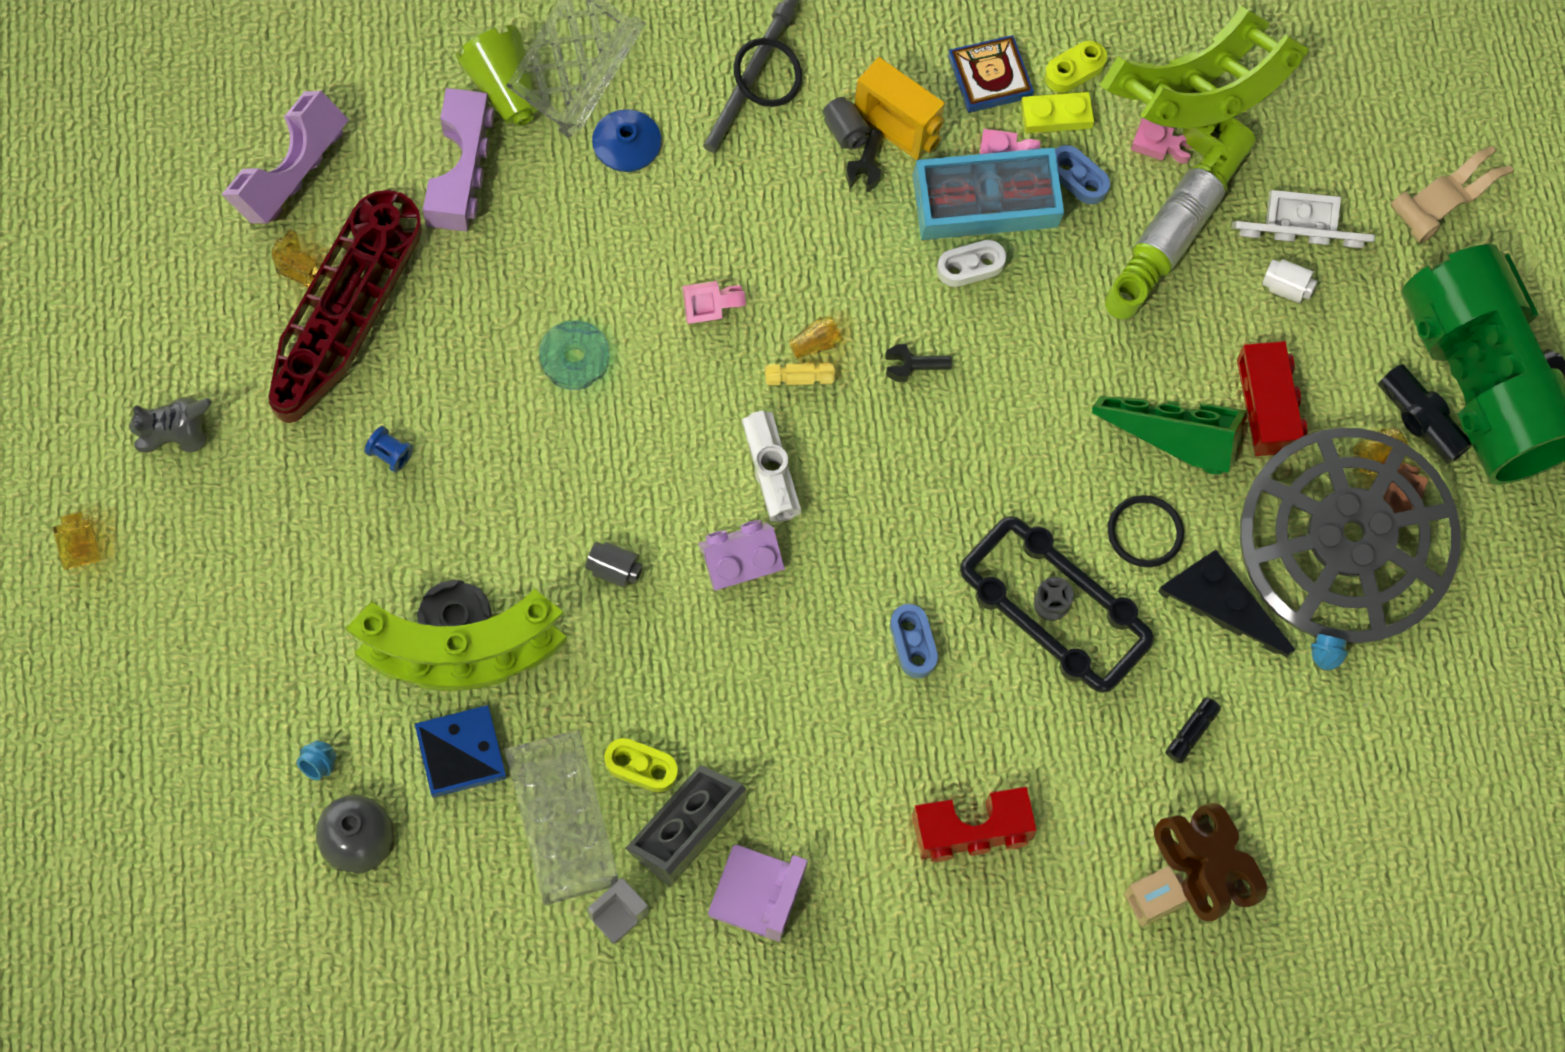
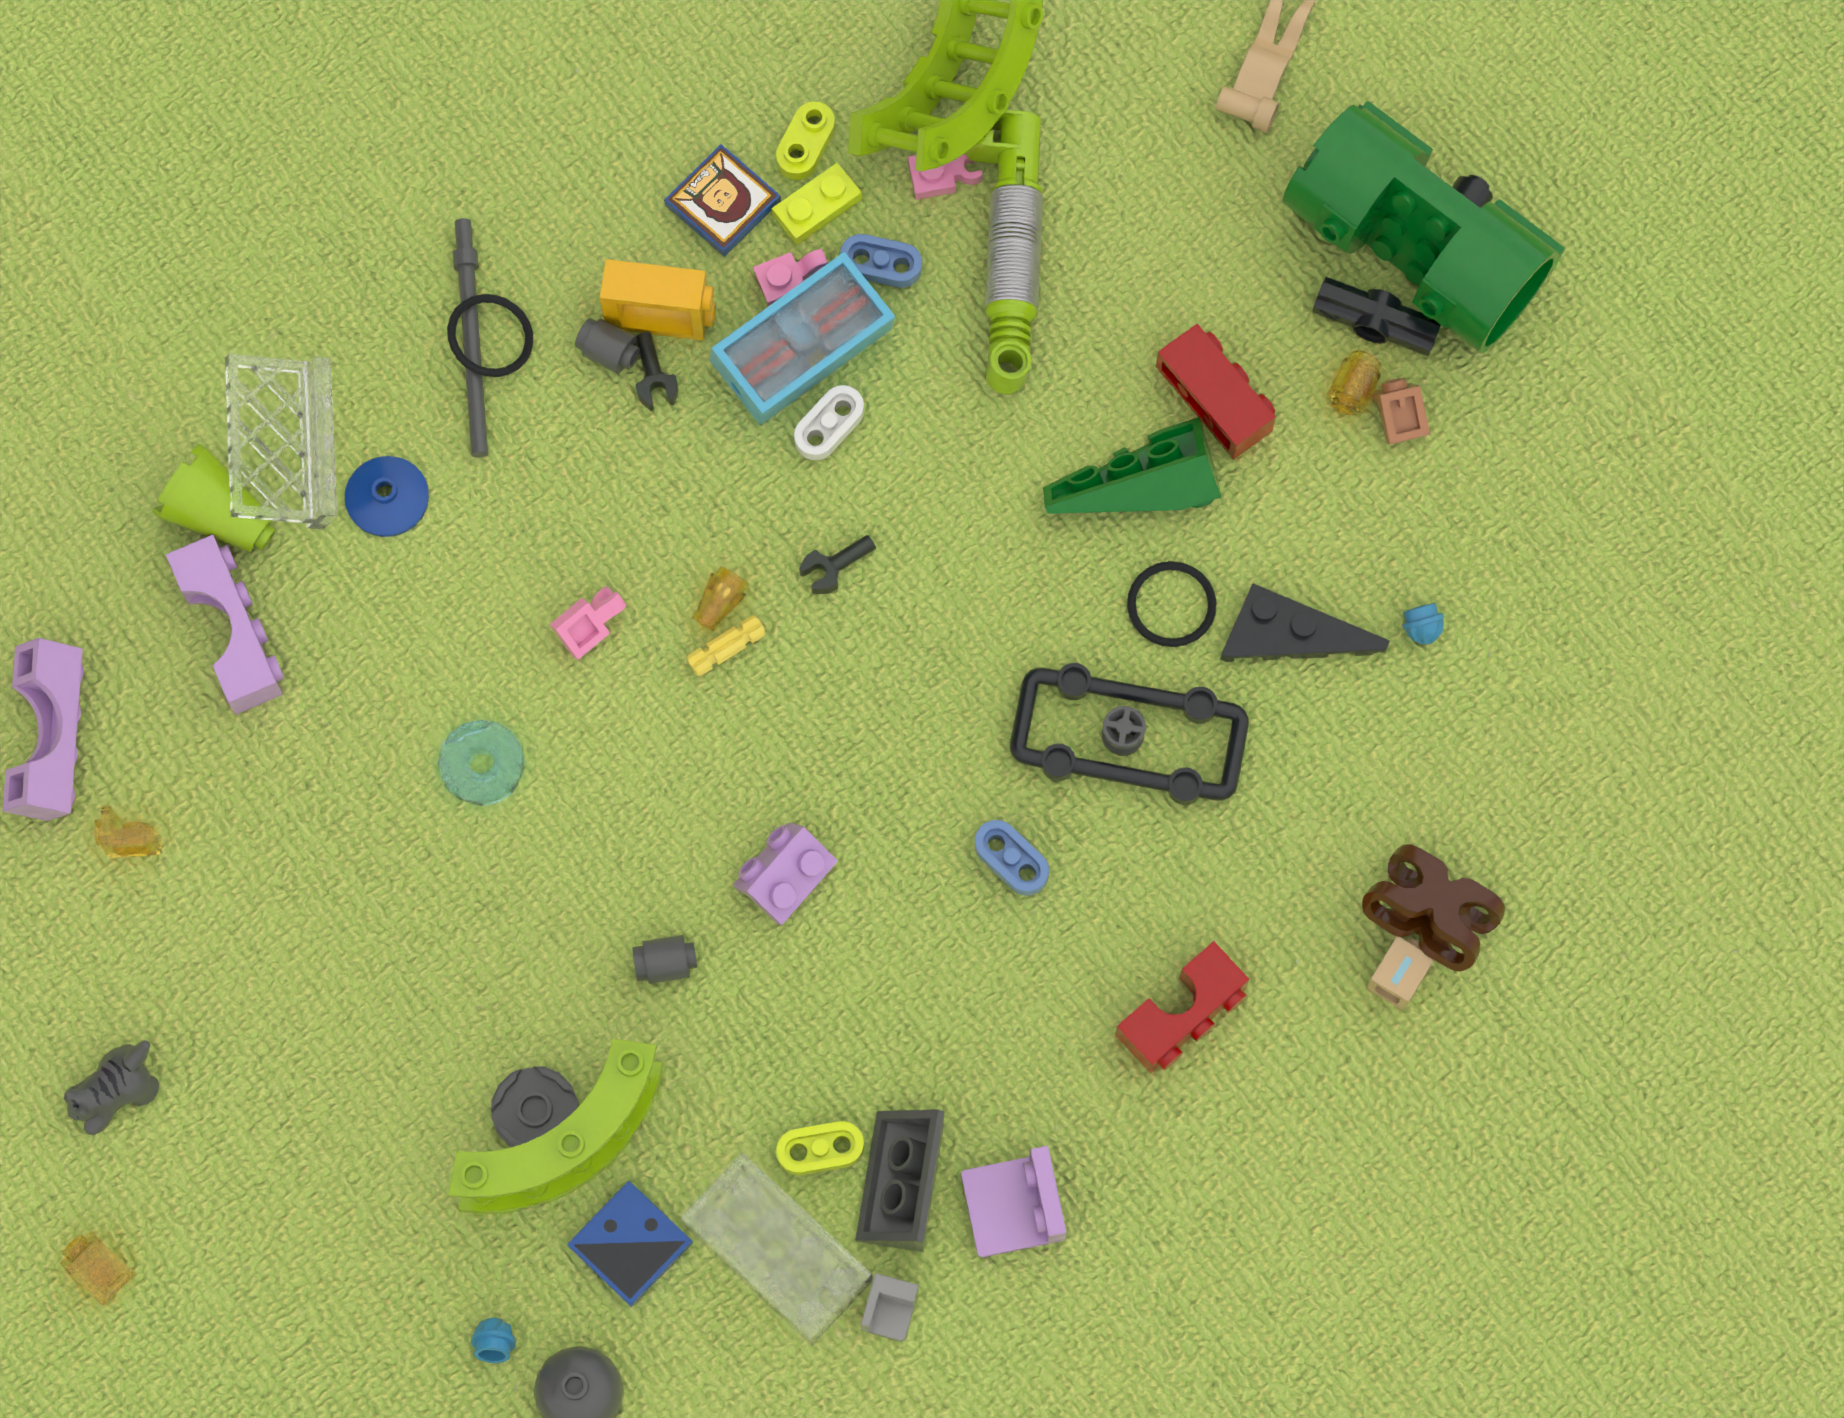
camera: 25 degrees left, 5 degrees up
dark red beam [268,190,422,423] -> none
blue bush [364,426,413,473] -> none
white piece [742,410,801,522] -> none
black axle [1166,697,1221,763] -> none
white bracket [1231,190,1375,248] -> none
dark grey dish [1240,427,1461,644] -> none
white brick [1262,259,1318,304] -> none

